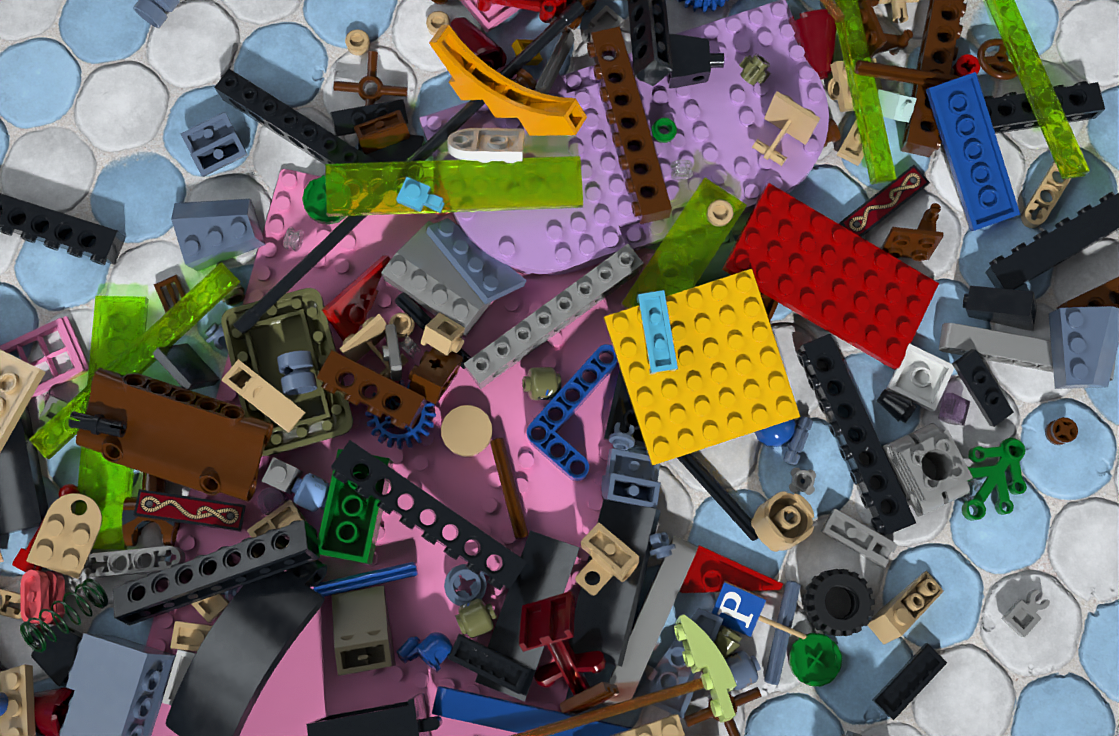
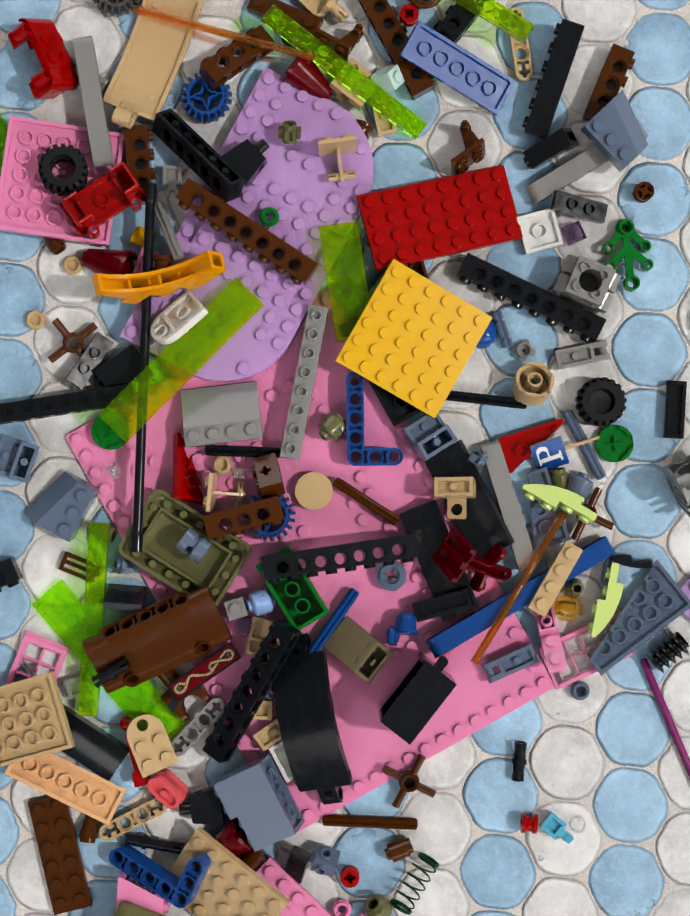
camera: 35 degrees left, 10 degrees up
dark green piece [20,578,108,652] -> none
tan slope [221,359,306,433] -> none
reddish brown slope [354,110,410,154] -> none
light grey plate [382,324,402,381] -> none
medium azure plate [396,177,445,213] -> none
tan brick [420,313,465,355] -> none
sand blue wing [426,218,527,305] -> none
olive head [455,598,497,638] -> none
reddish brown tile [560,682,619,715] -> none
sand blue plate [609,422,635,450] -> none
medium azure container [637,290,678,375] -> none
clear bush [670,160,693,180] -> none
tan tile [706,200,733,227] -> none
tile [839,165,930,237] -> none
reddish brown axle [854,60,961,87] -> none
tan slope [868,571,944,645] -> none
black cone [877,389,917,423] -> none

